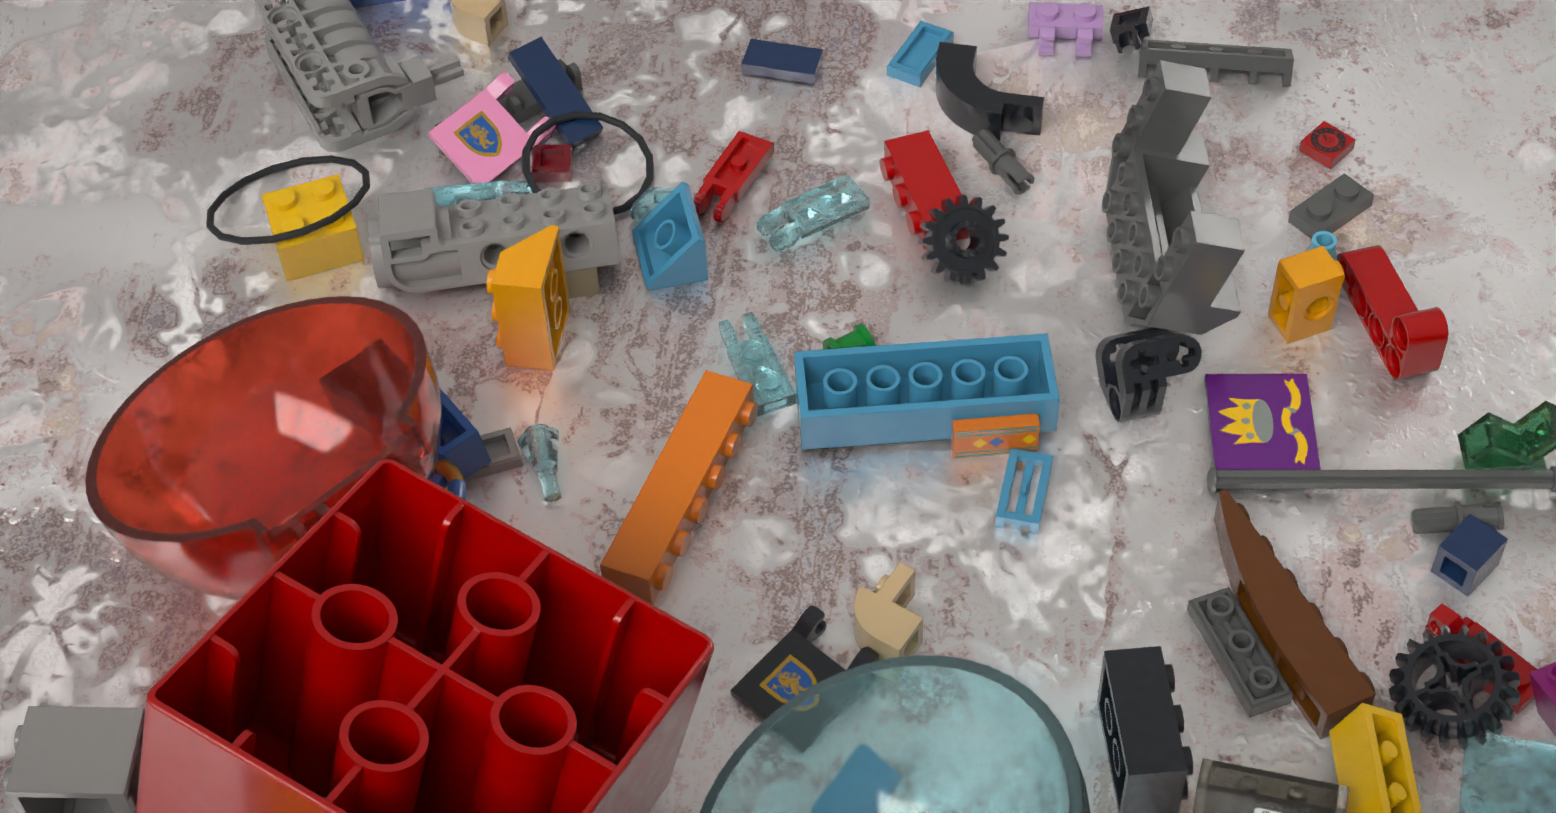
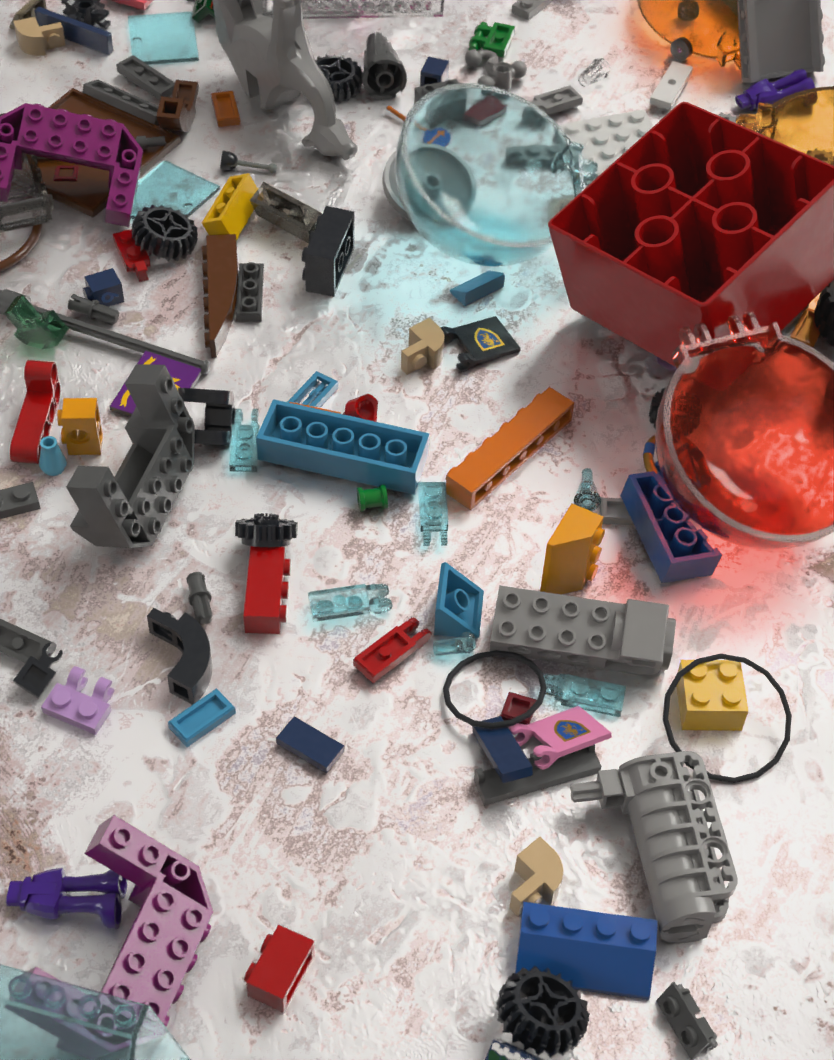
camera: 165 degrees left, 0 degrees up
none -> clear light blue hinge [229,409,260,472]
none -> red piece [343,394,378,422]

